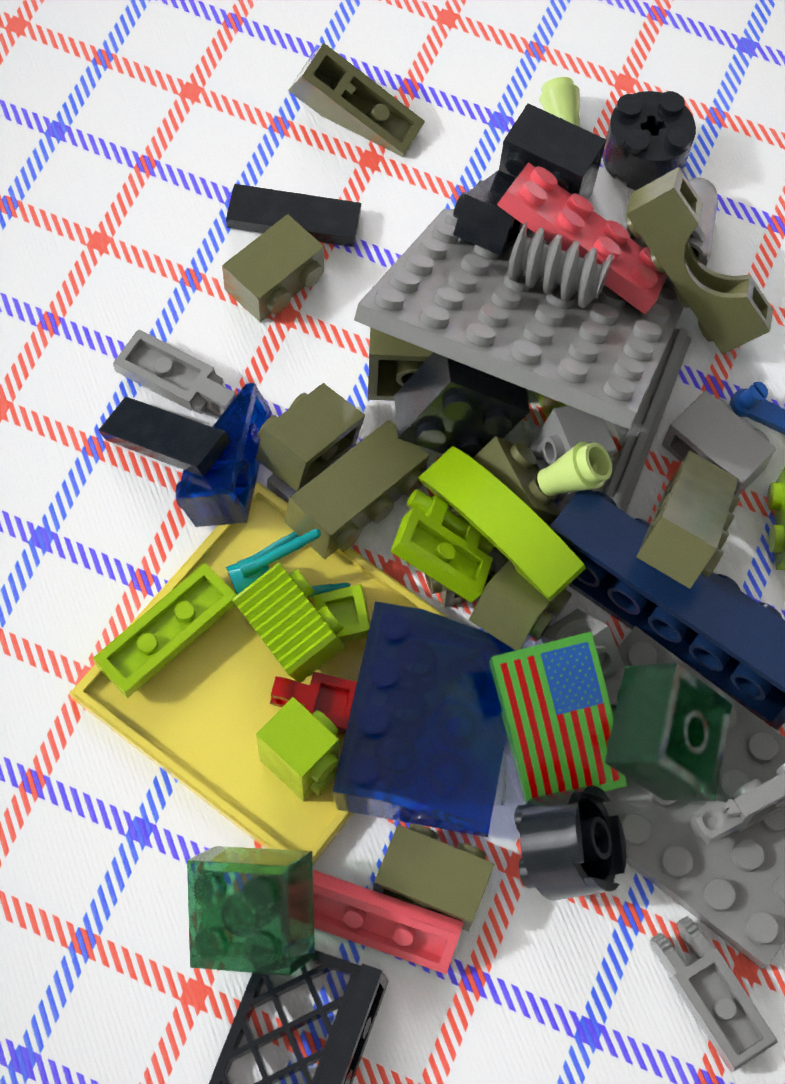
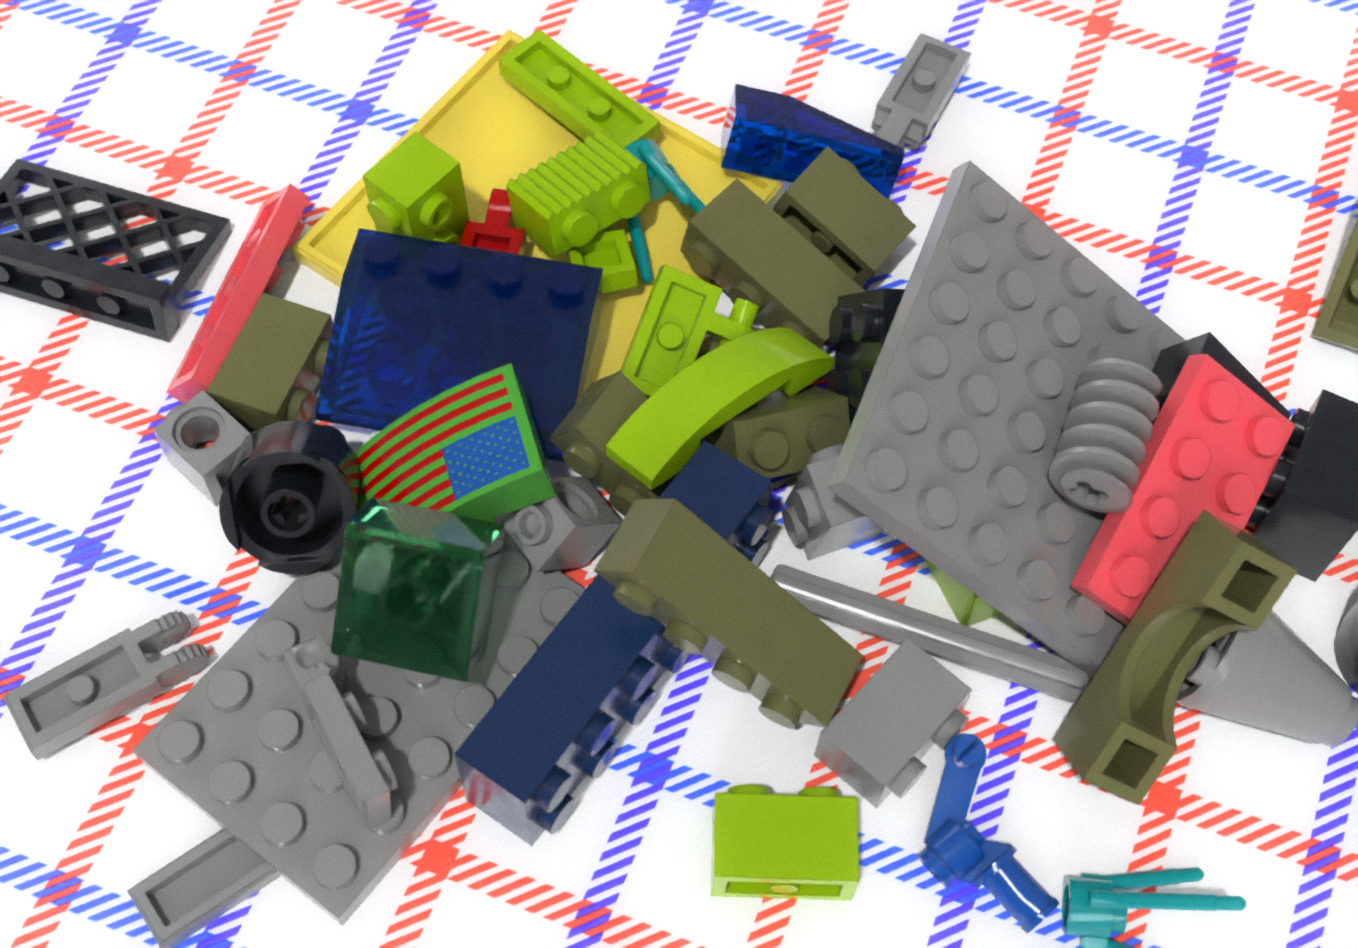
camera: 90 degrees right, 5 degrees down
black tile [98,396,231,477] -> none
clear green brick [187,846,315,976] -> none
olive brick [222,214,324,323] -> none
black tile [226,184,362,247] -> none
yellowish green cone [537,442,612,497] -> none
none -> light grey brick [153,390,250,507]

